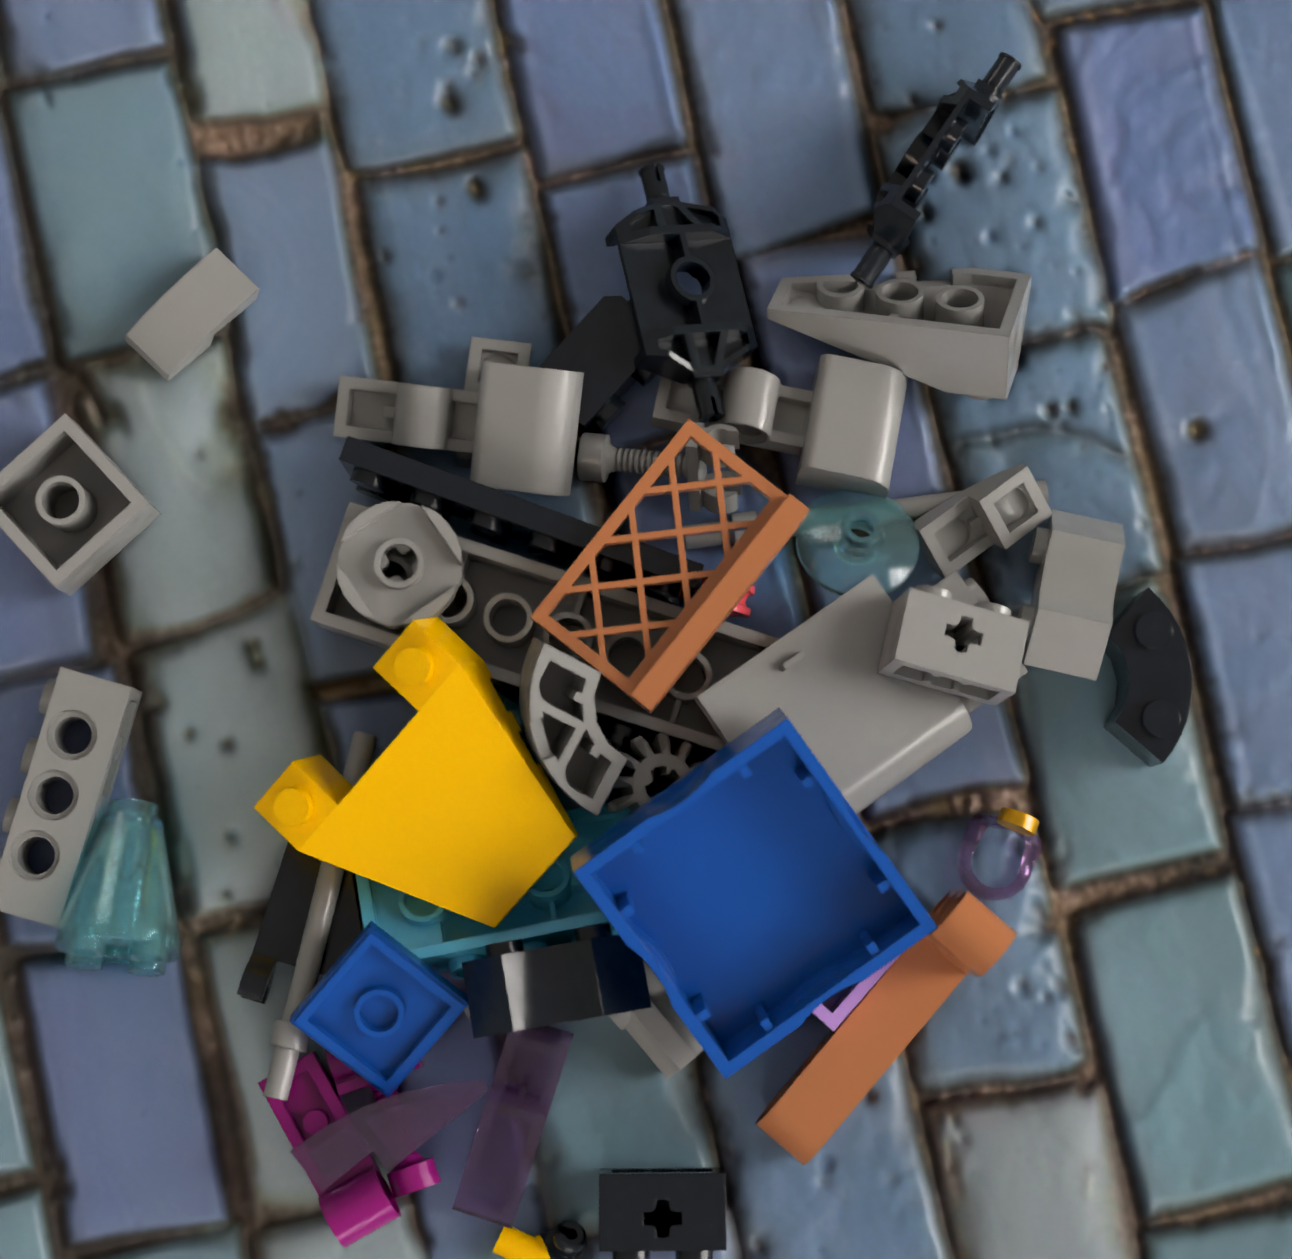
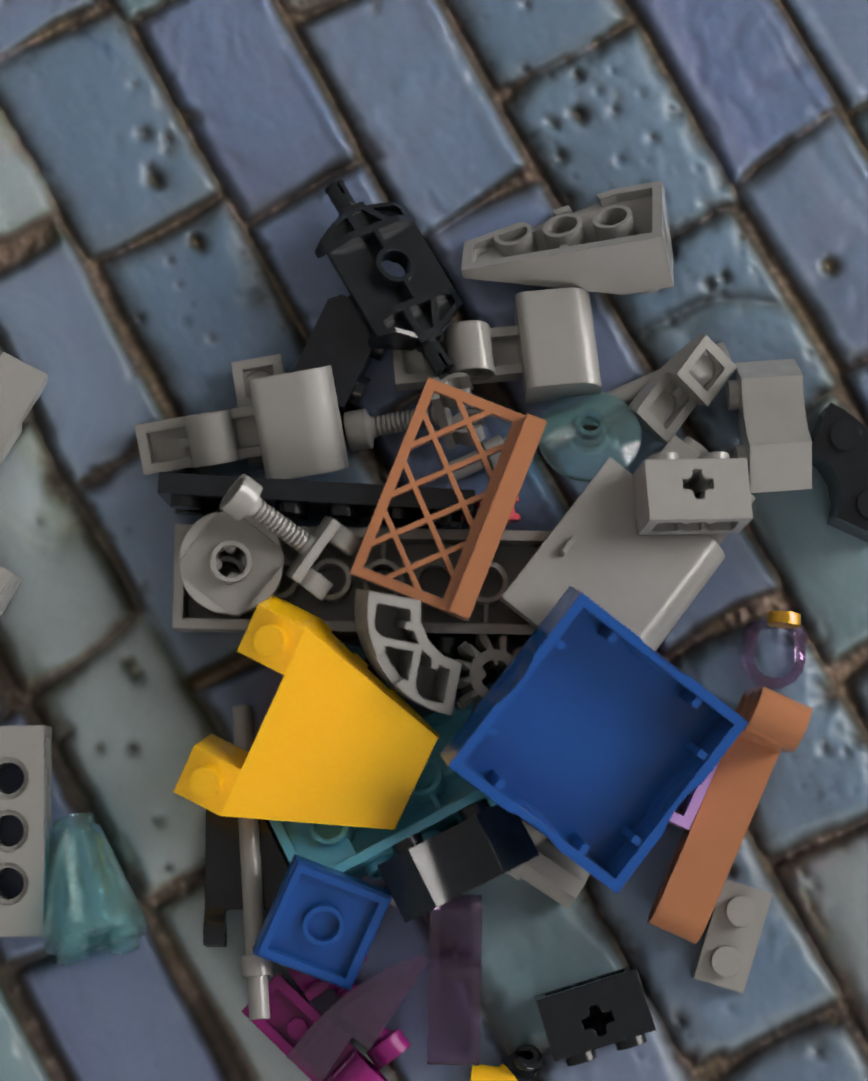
camera: 20 degrees left, 0 degrees up
black plate [850,52,1021,289] -> none
none -> light grey bar [220,474,363,600]
none -> light grey plate [691,879,773,994]

